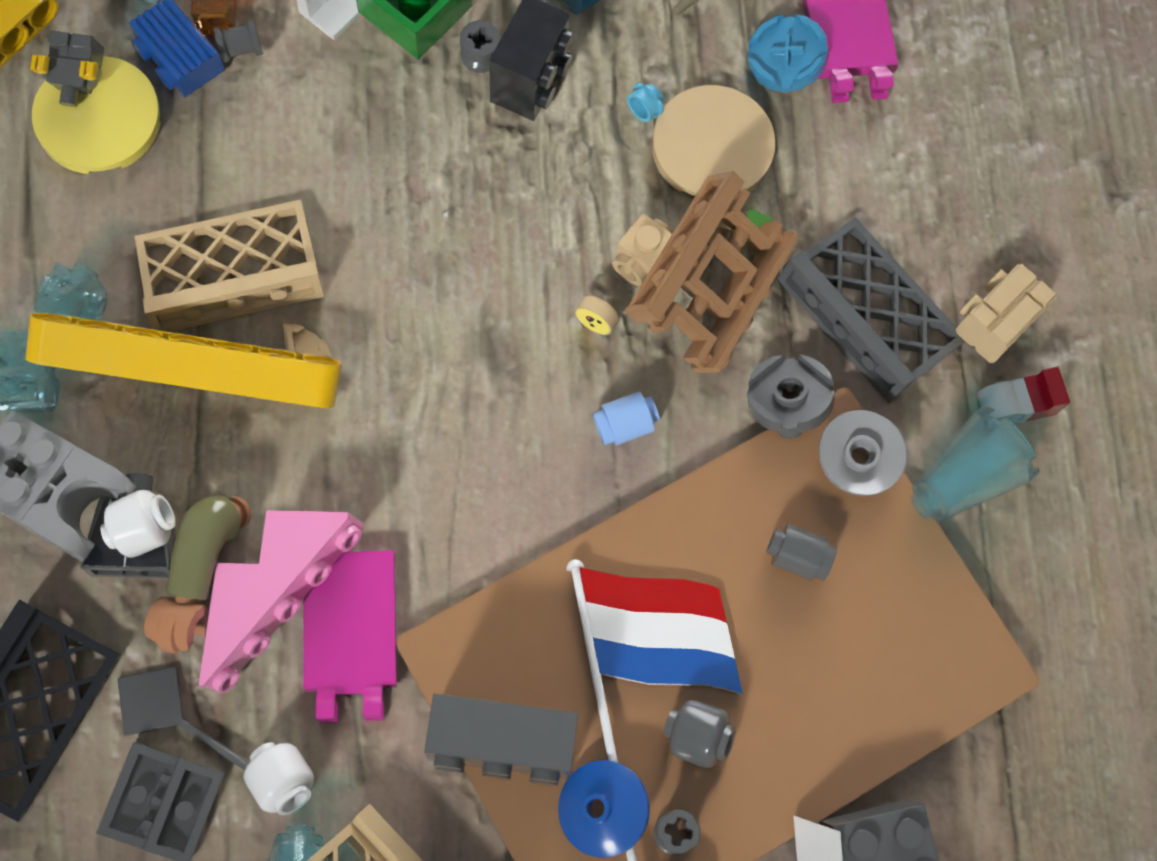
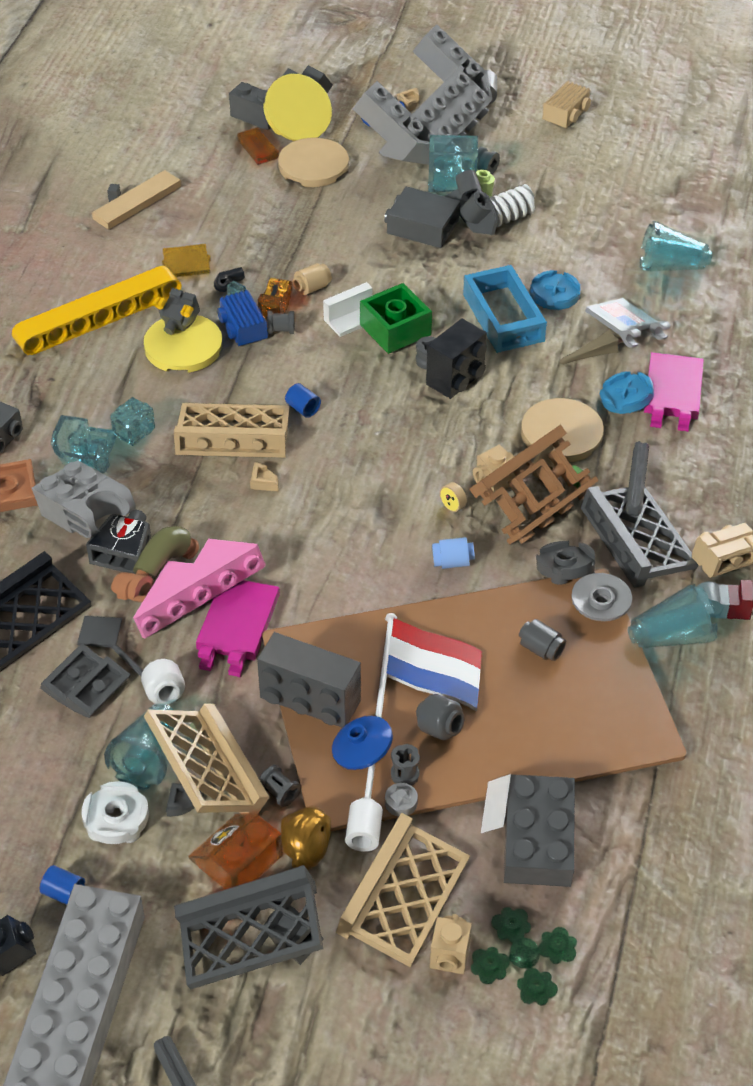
camera: 25 degrees right, 25 degrees down
yellow beam [25,313,341,408] -> none
white head [100,490,175,558] -> none
medium azure plate [627,83,664,122] -> none
none -> blue beam [285,383,321,418]
none -> dark grey axle [625,441,649,516]

